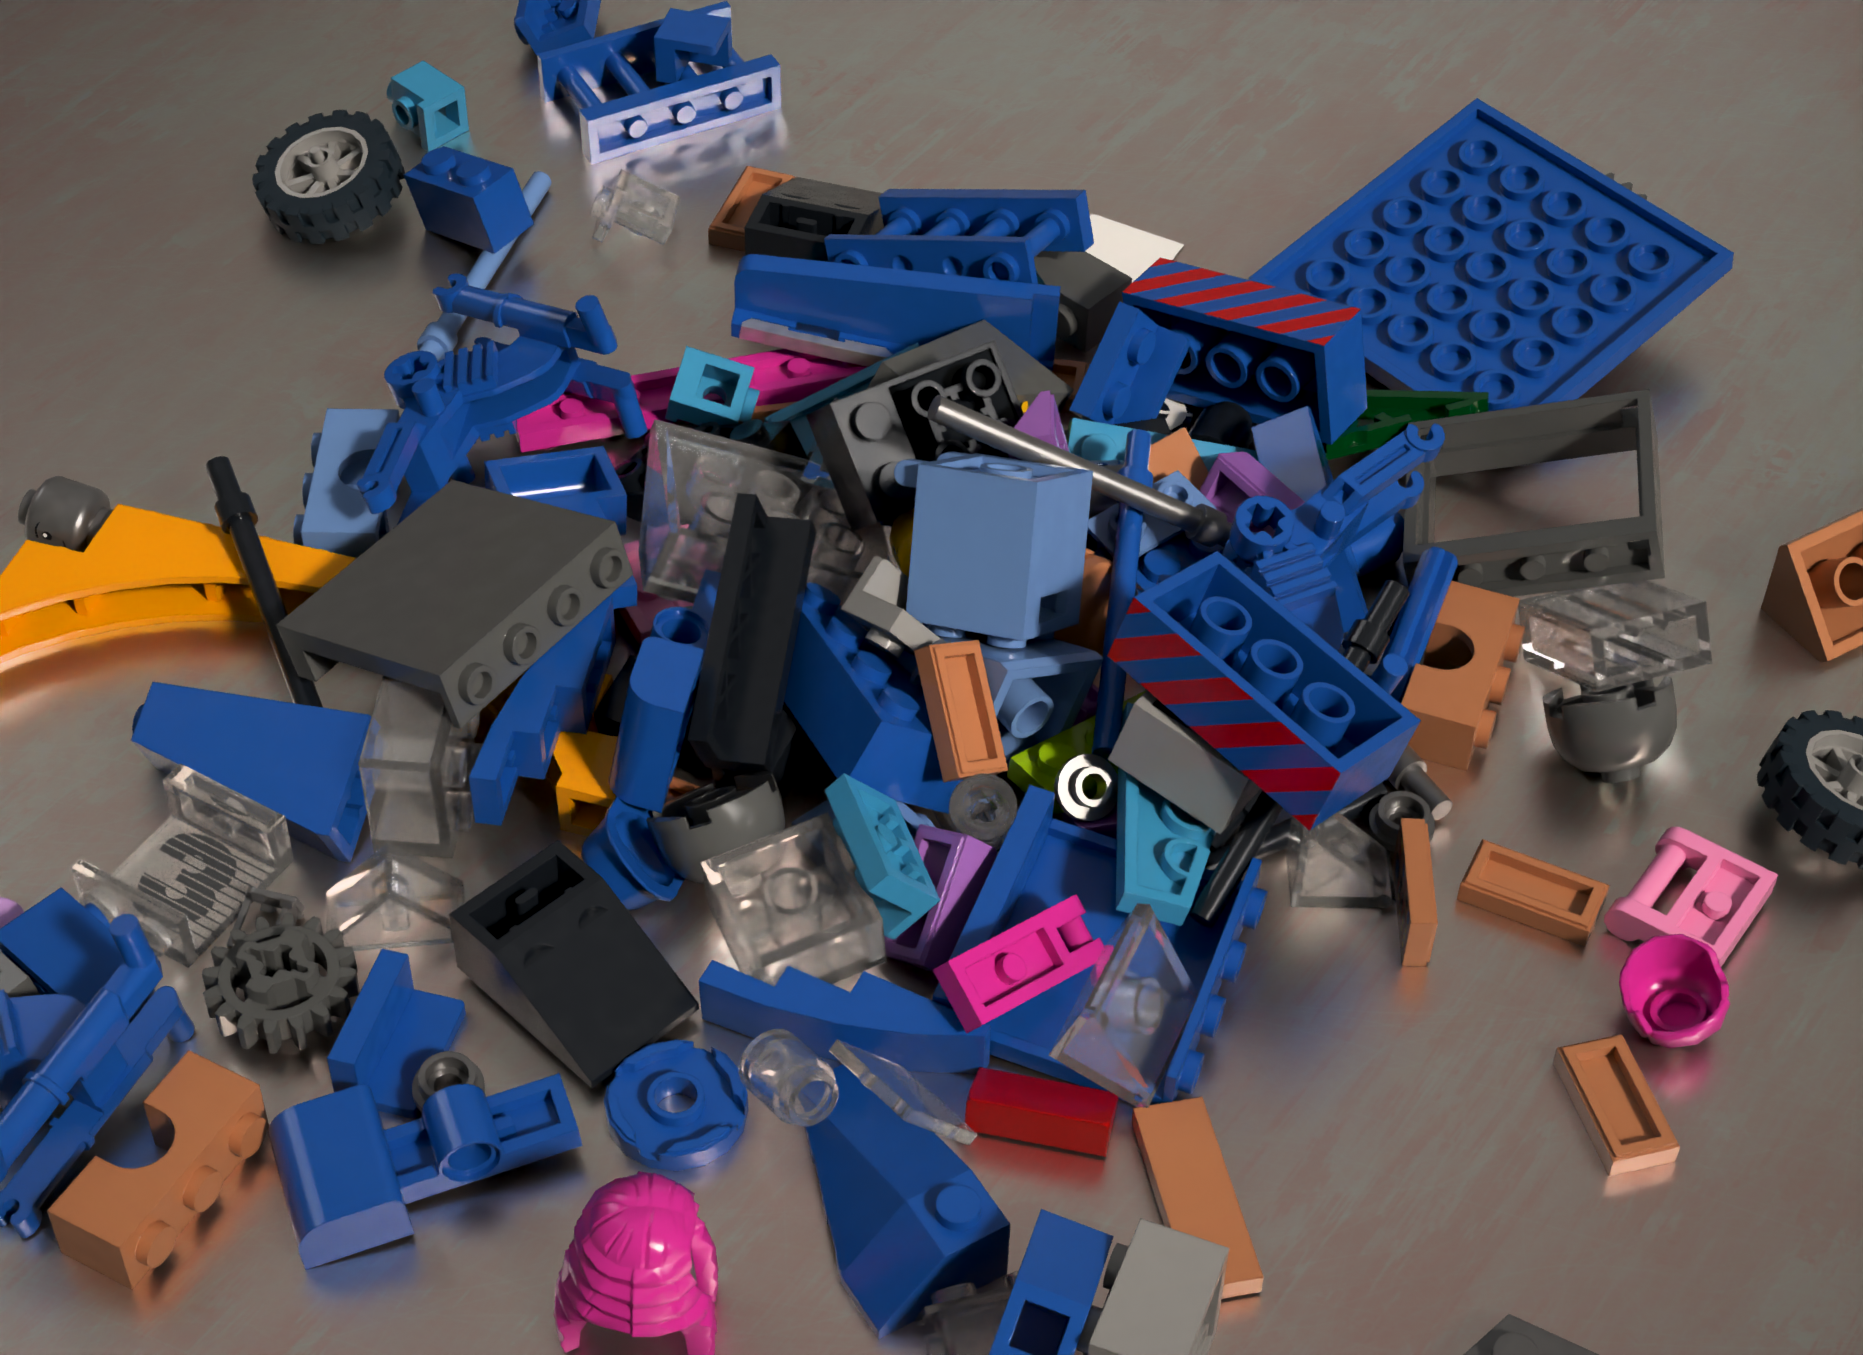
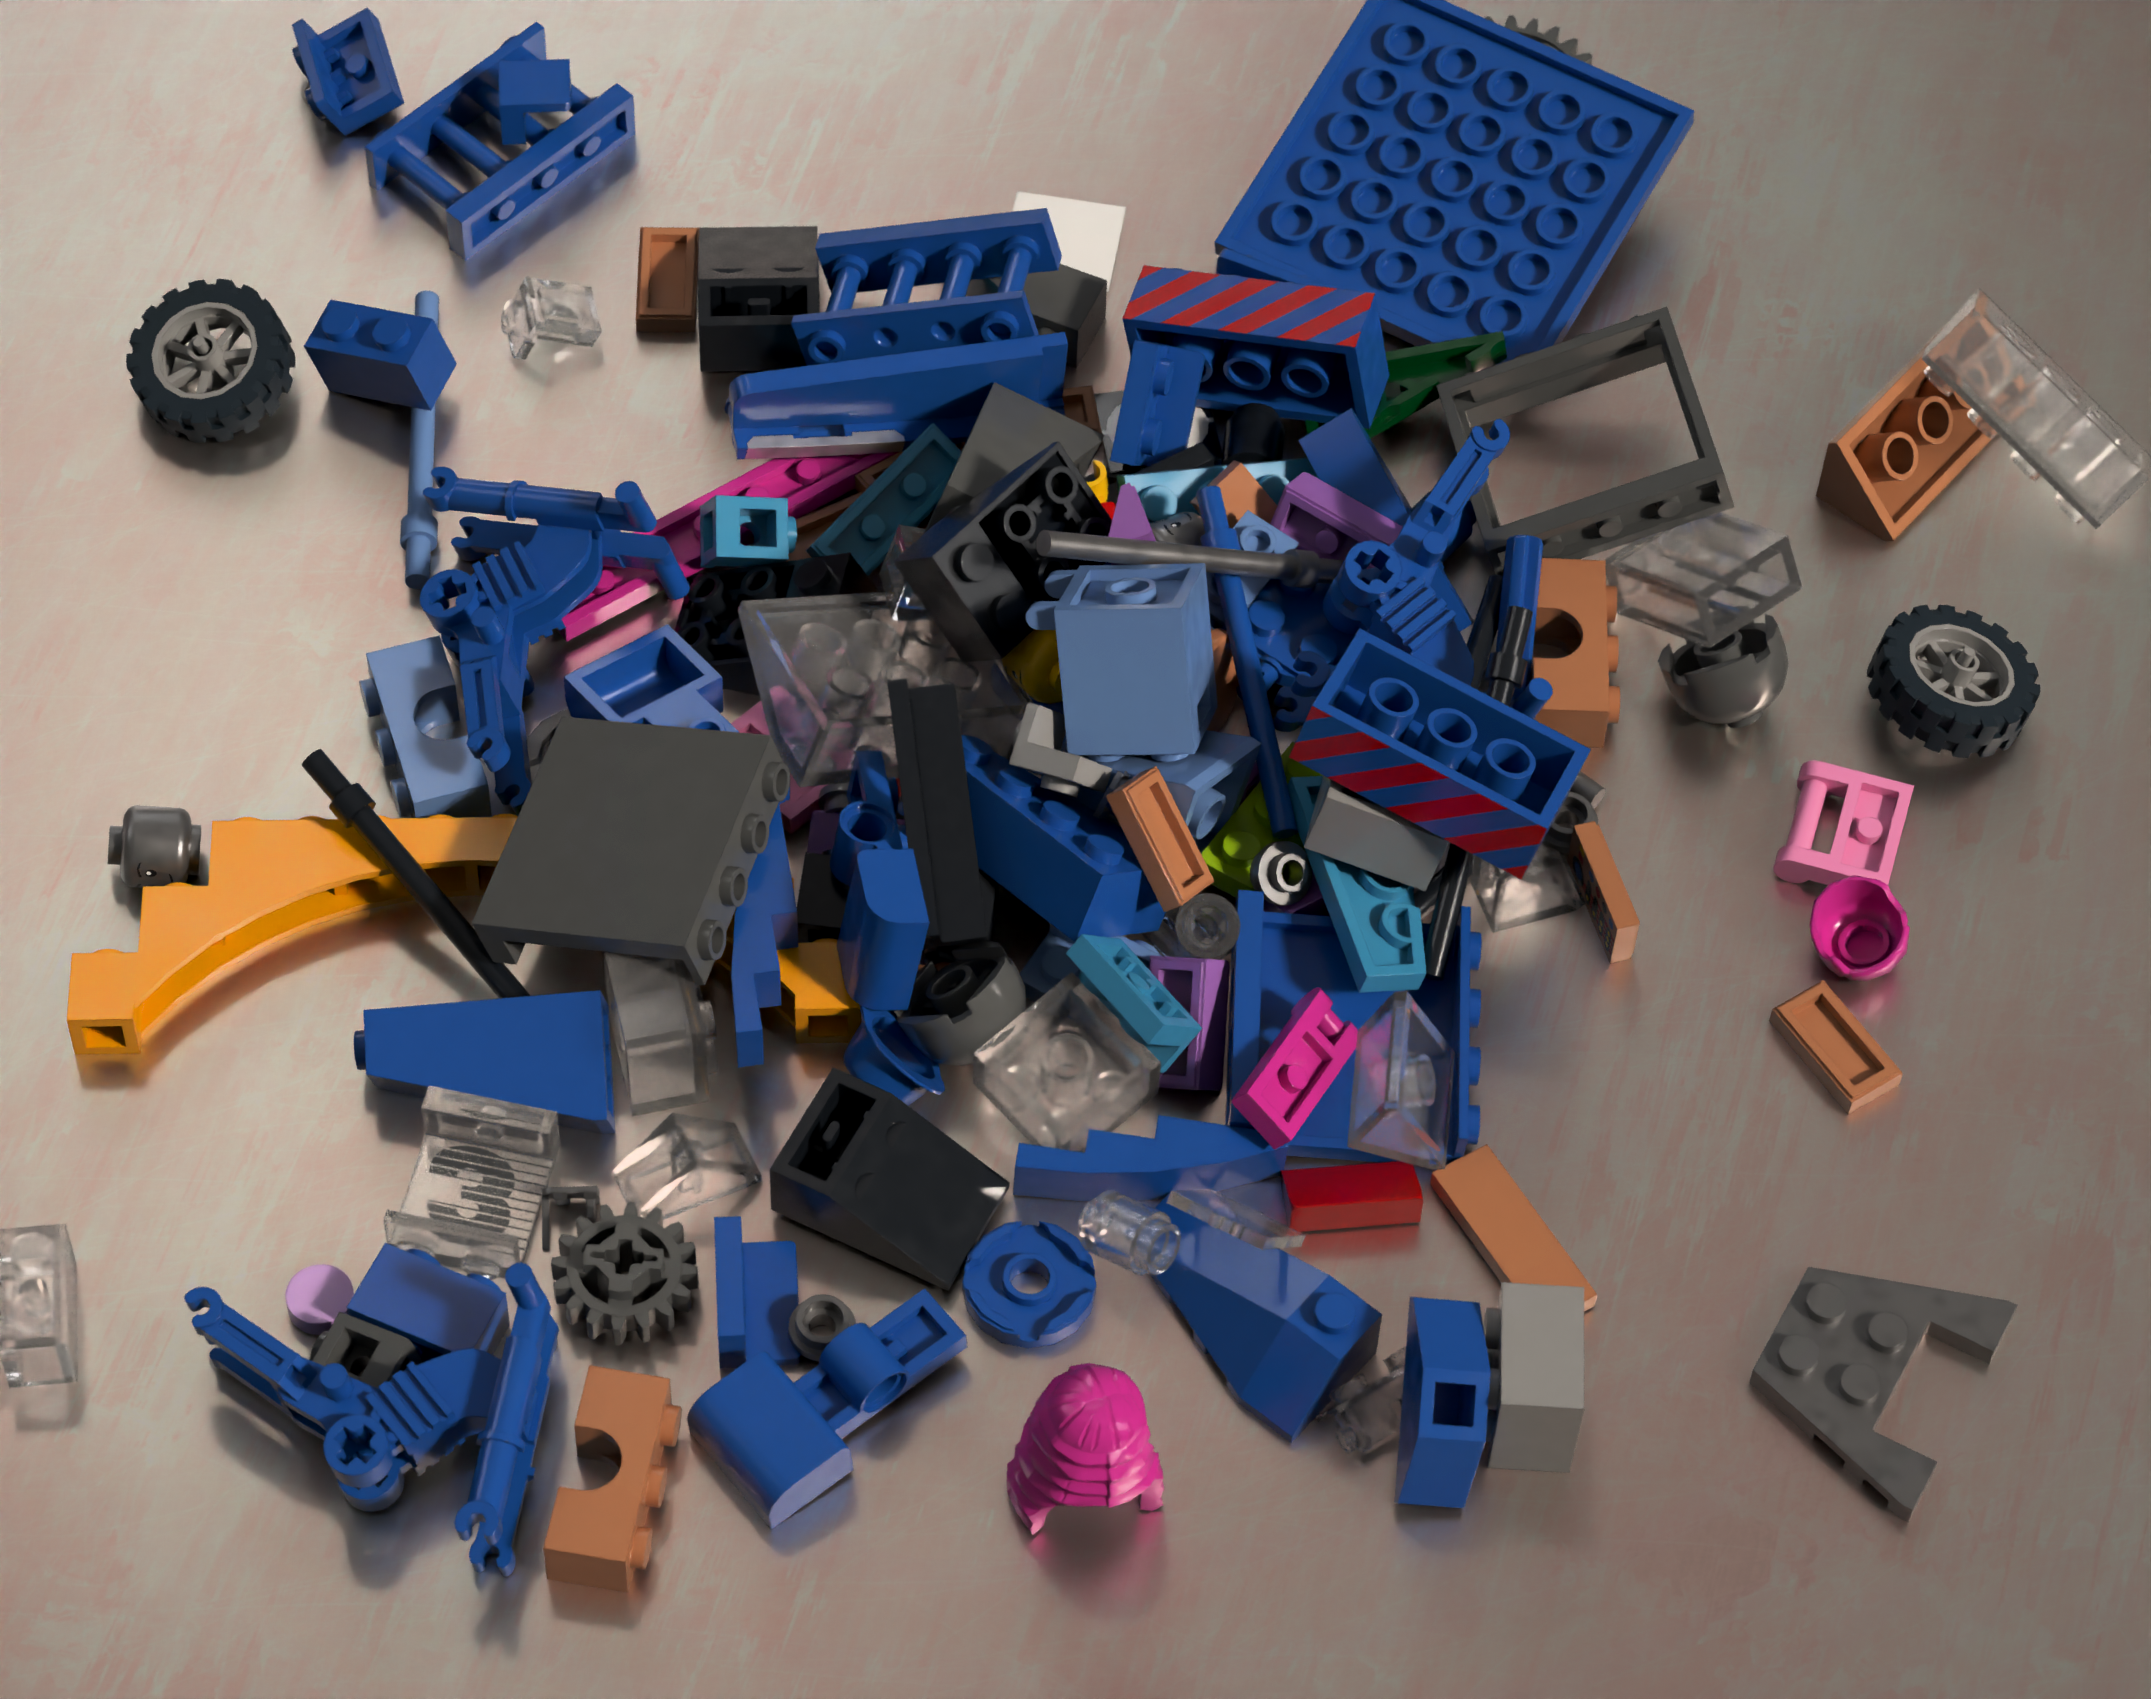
camera: 20 degrees left, 10 degrees up
dark azure brick [386,61,469,152] -> none
nougat tile [1457,839,1610,947] -> none

